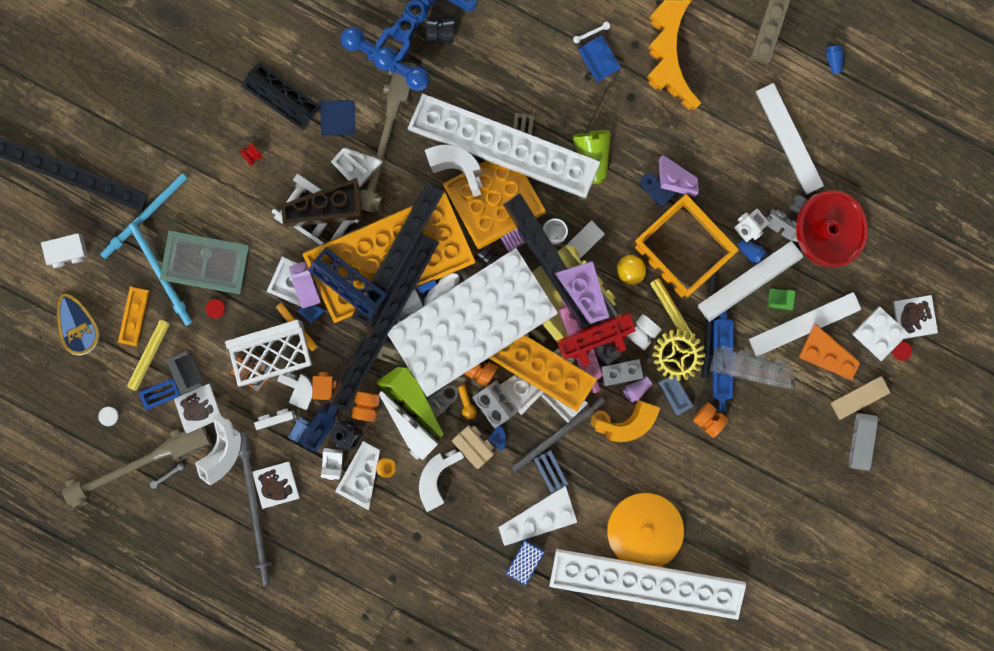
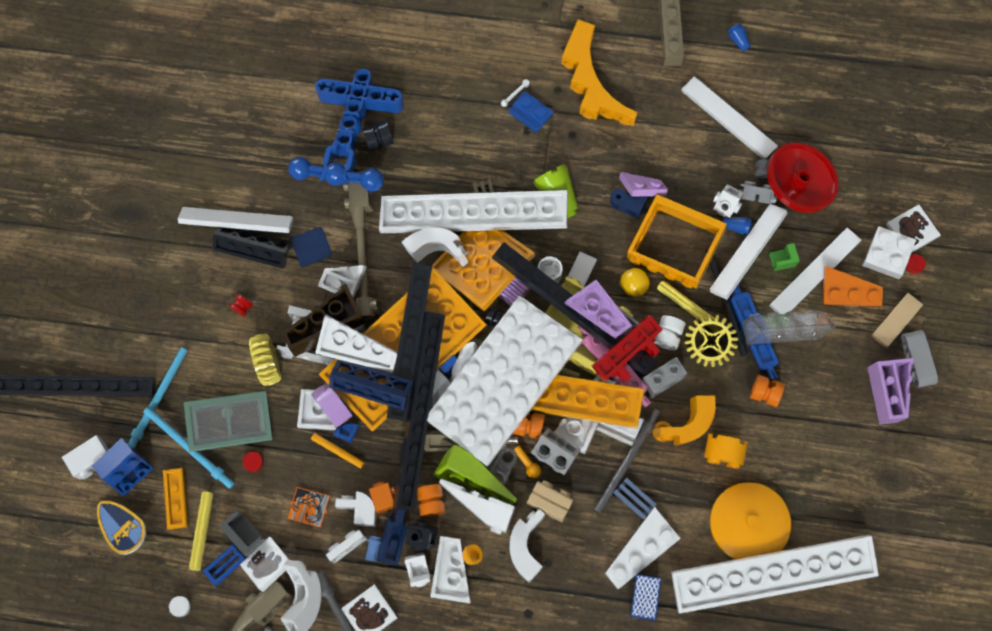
camera: 20 degrees left, 15 degrees down
white fence [225,320,312,387] -> none
blue tile [487,425,506,451] -> none
lavender cone [623,376,652,403] -> none
sand blue tile [658,375,694,415] -> none
none -> blue slope [92,438,153,496]
none -> white tile [178,207,293,233]
none -> light yellow gear [249,334,281,386]
none -> white wing [315,314,398,373]
none -> light orange brick [704,434,748,469]
none -> lavender wedge [867,358,914,425]

